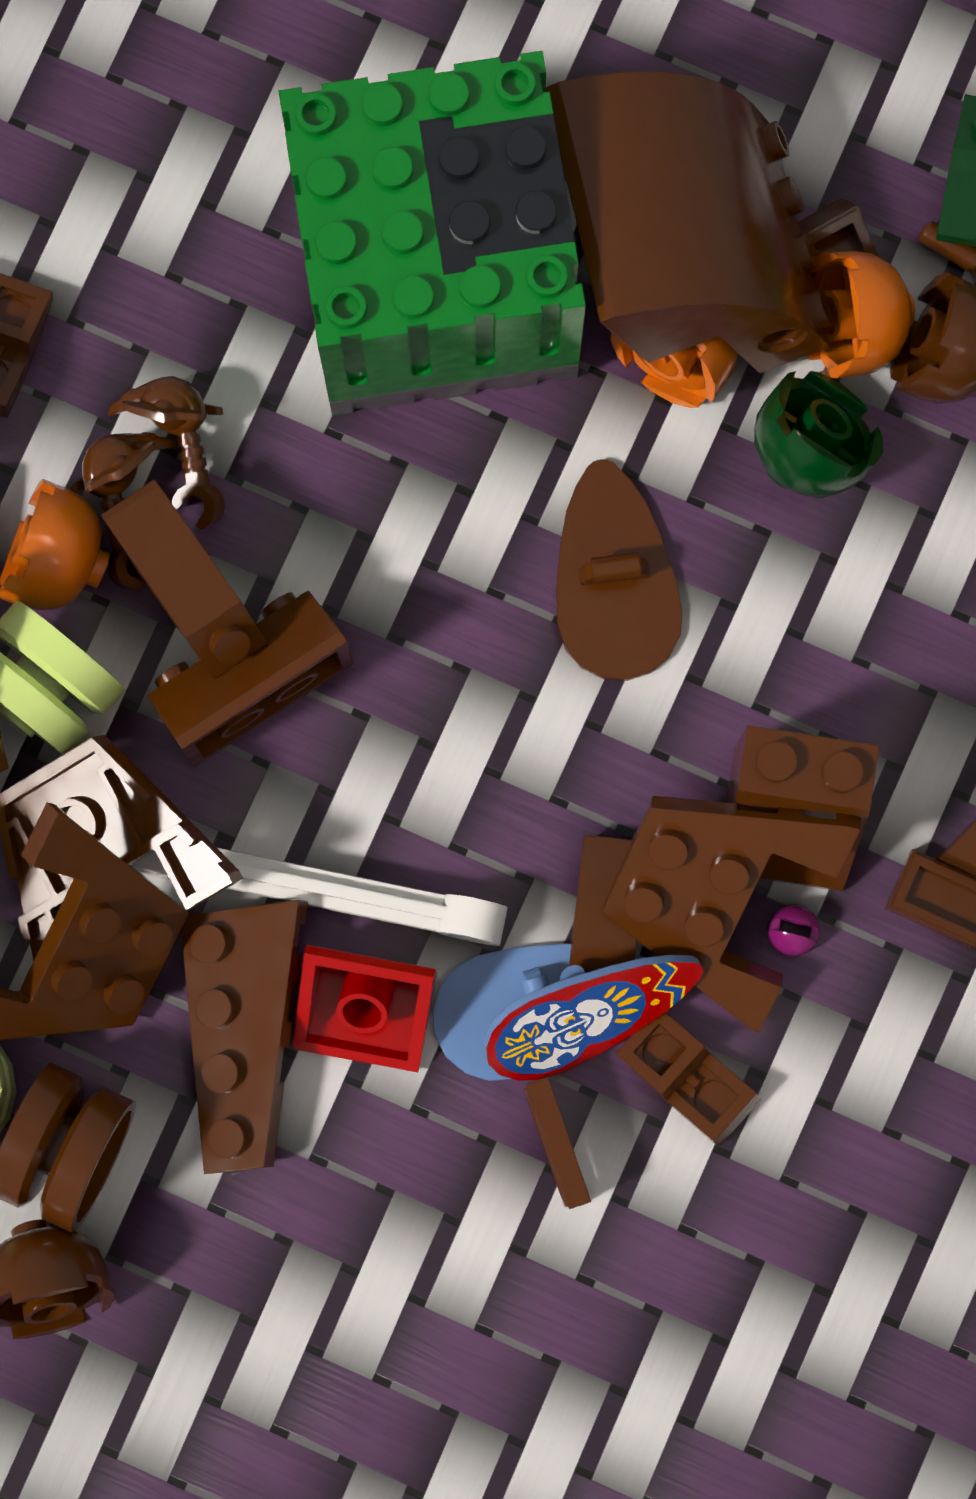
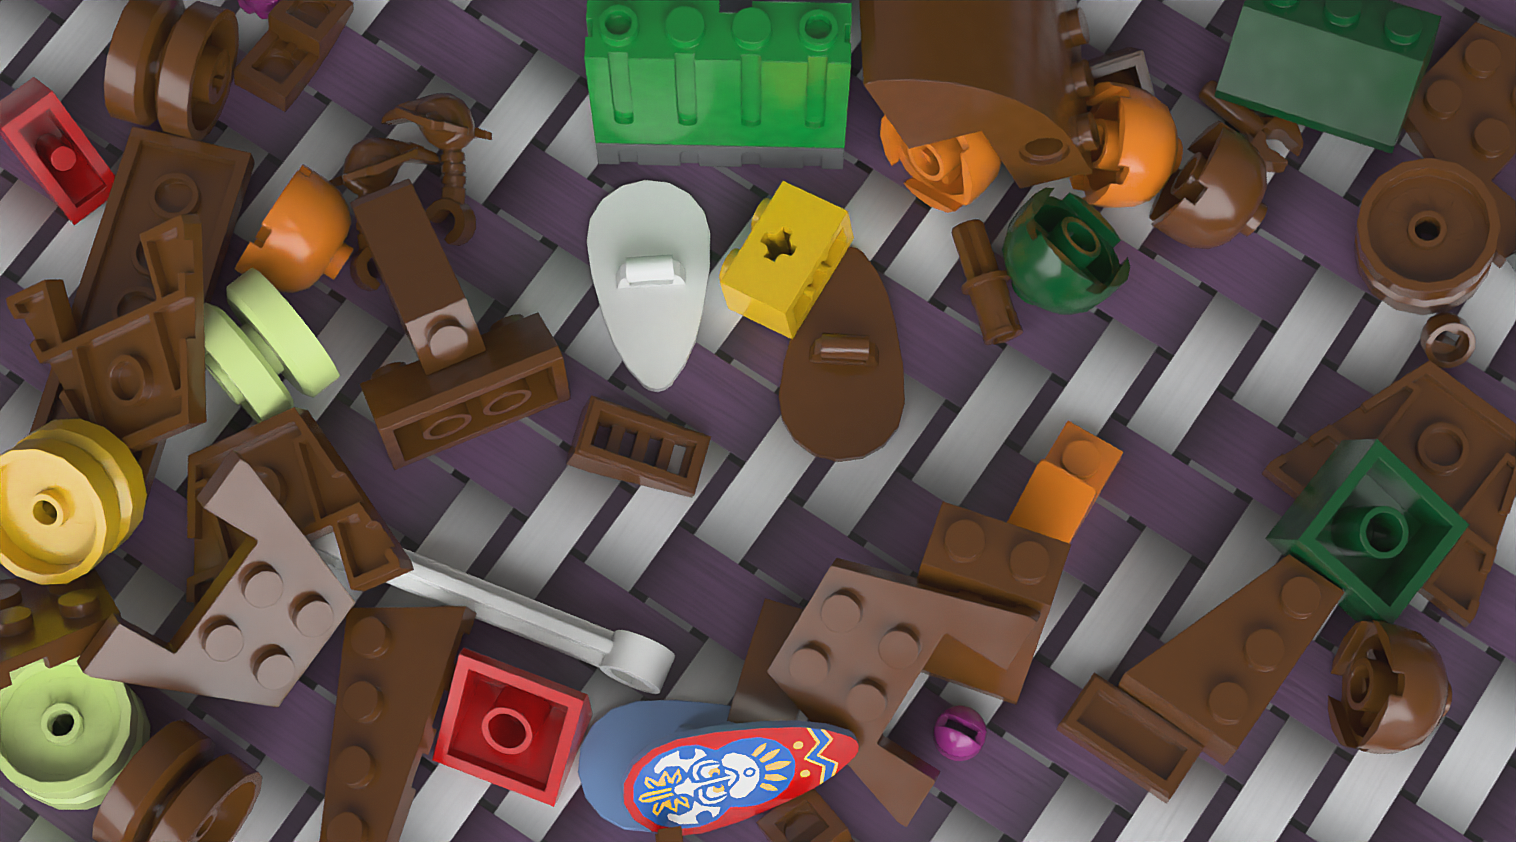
camera: 10 degrees right, 10 degrees down
none -> reddish brown slope [566,396,711,498]
none -> white shield [587,180,710,392]
none -> yellow brick [719,181,854,339]
none -> reddish brown axle [951,219,1023,345]
none -> orange slope [1007,421,1123,543]

